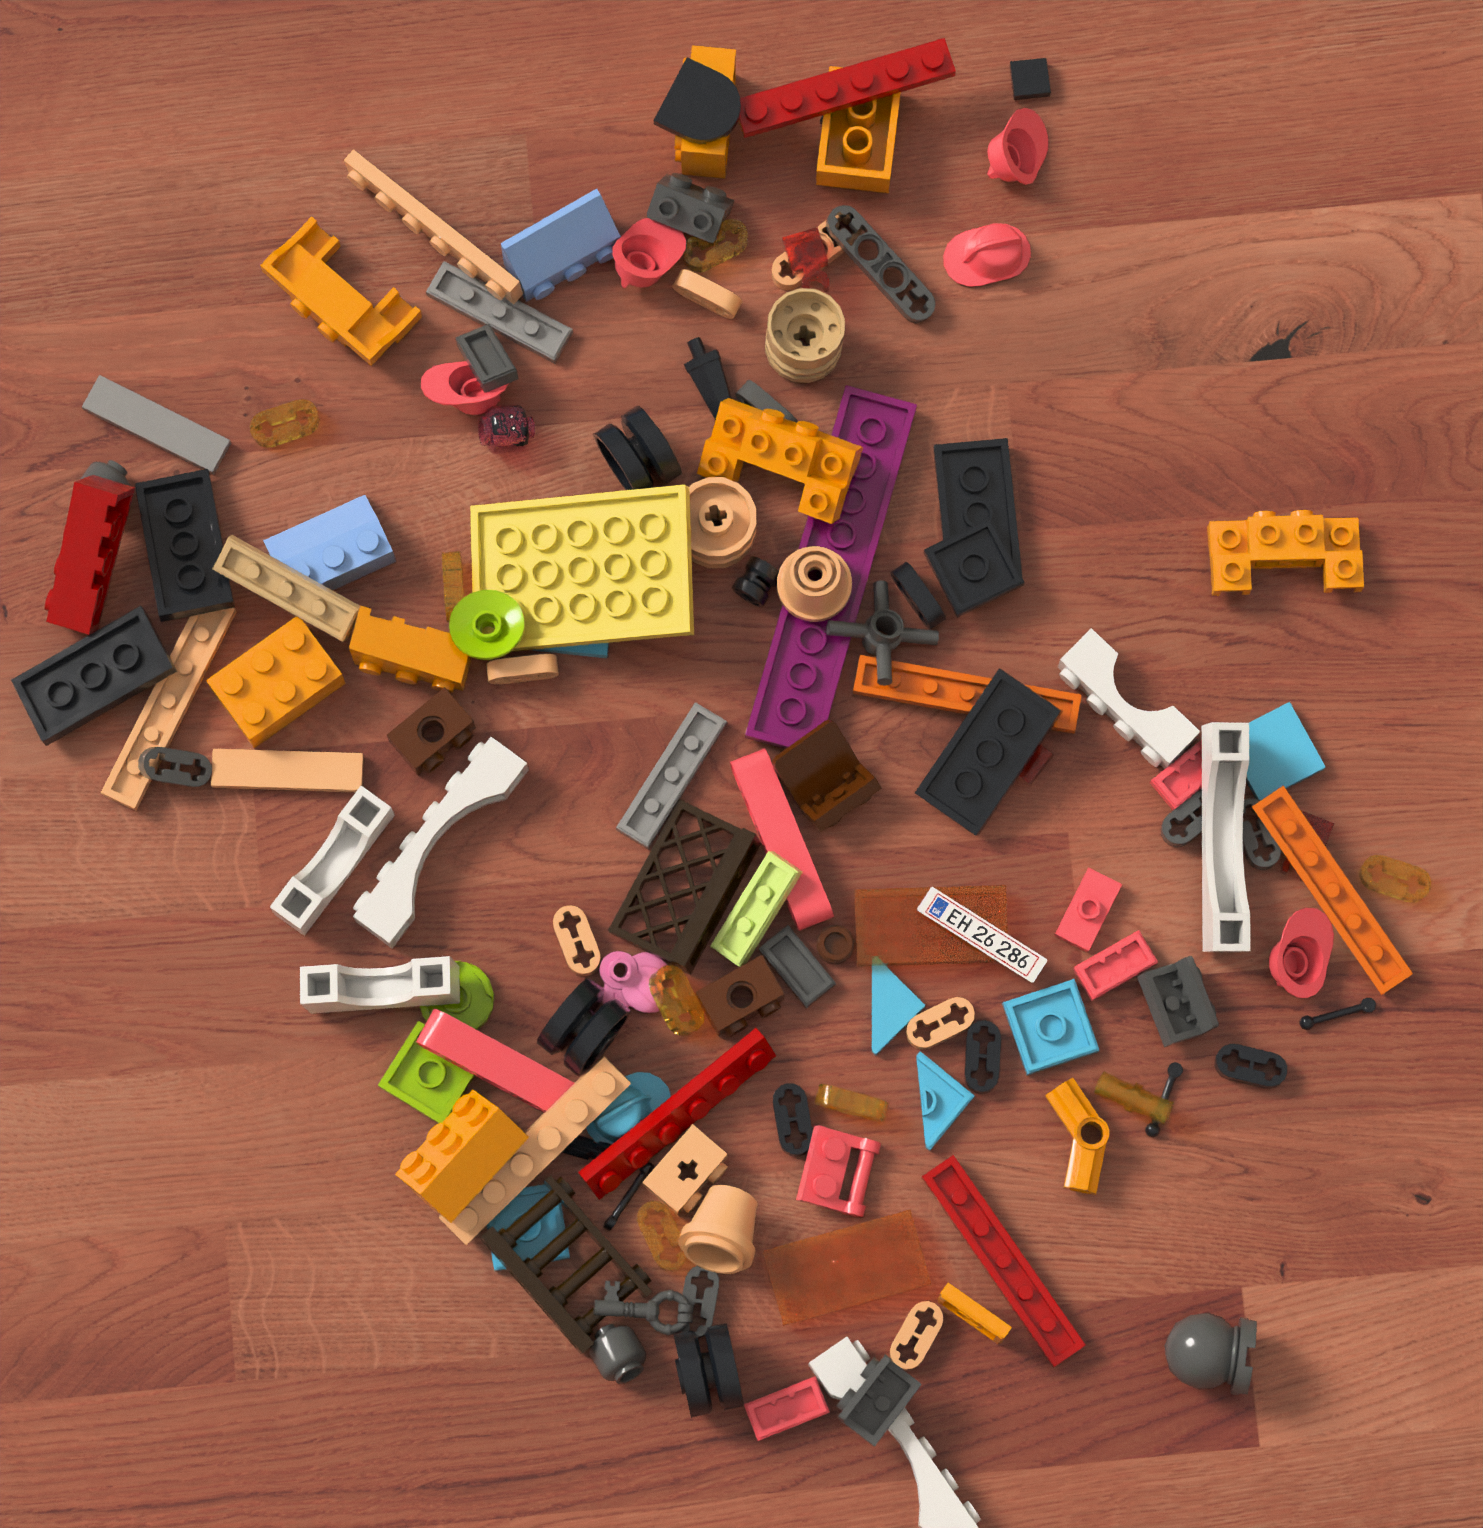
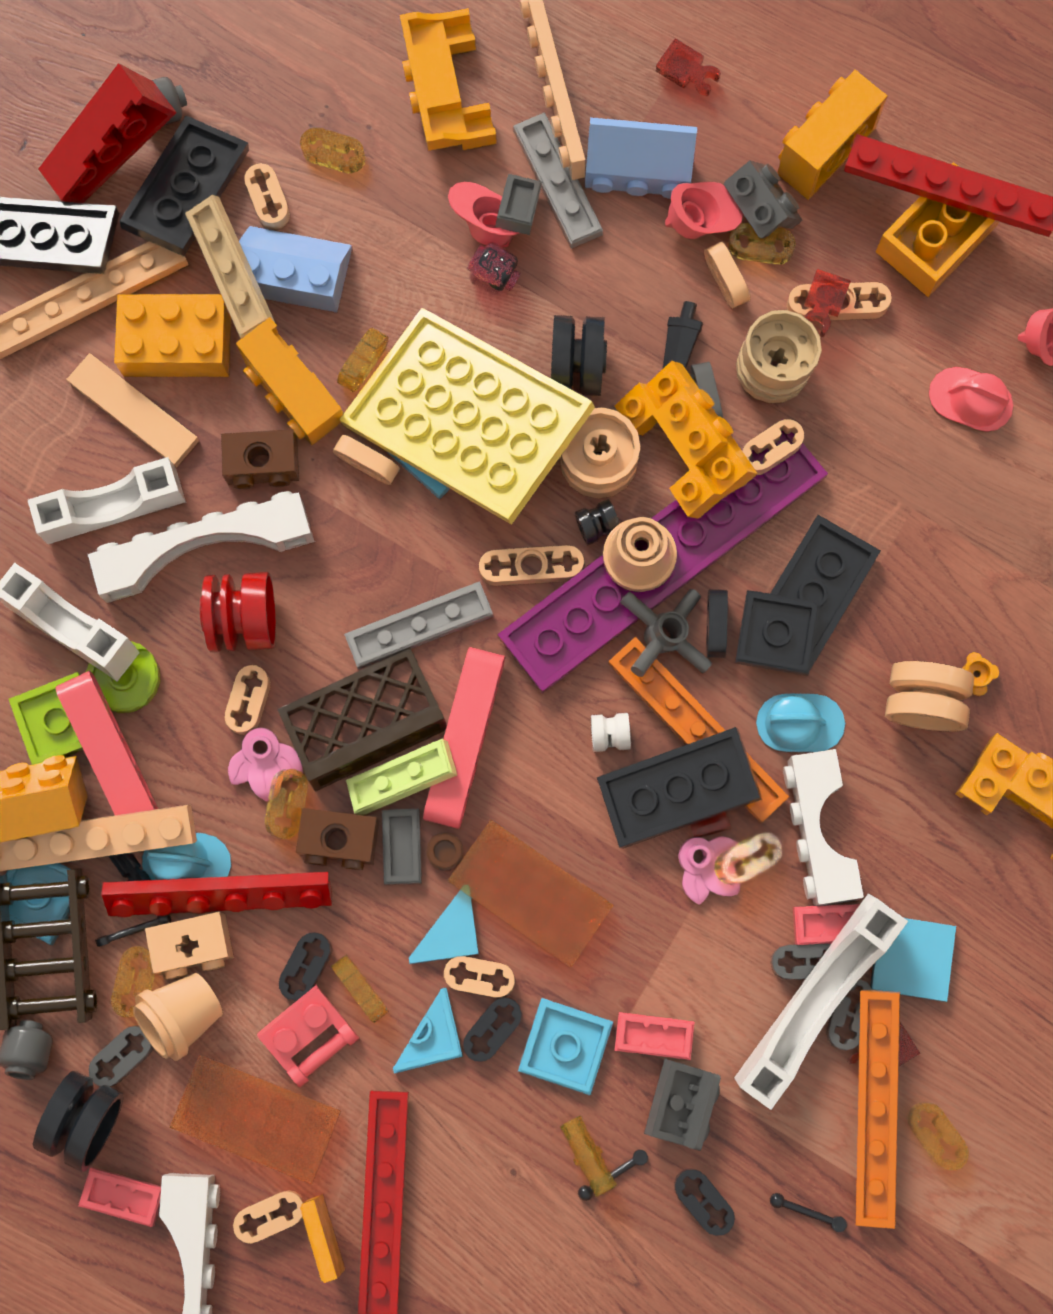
camera: 40 degrees right, 0 degrees up
light grey tile [82,375,231,475] -> none
dark grey beam [138,747,212,787] -> none
lime dish [449,590,525,660] -> none
black wheel [537,978,631,1076] -> none
dark grey piece [593,1281,694,1336] -> none
black tile [653,57,741,144] -> none
reddish brown bracket [772,719,882,832] -> none
dark grey beam [826,205,936,323] -> none
dark grey bracket [836,1354,922,1447] -> none
white sticker [917,887,1047,983] -> none
light orange piece [1045,1078,1109,1195] -> none
coral plate [1054,867,1122,953] -> none
coral piece [1269,908,1334,998] -> none
none -> red wheel [200,572,276,653]
none -> light nougat beam [245,163,290,230]
none -> light nougat beam [479,545,584,586]
none -> white wheel [591,713,631,752]
none -> clear red plate [656,38,721,96]
none -> bright pink plate [678,836,746,905]
none -> clear yellow beam [714,833,782,885]
none -> light nougat beam [743,419,804,475]
none -> medium azure piece [756,693,845,752]
none -> light nougat wheel [885,661,975,731]
none -> light orange plate [962,652,999,696]

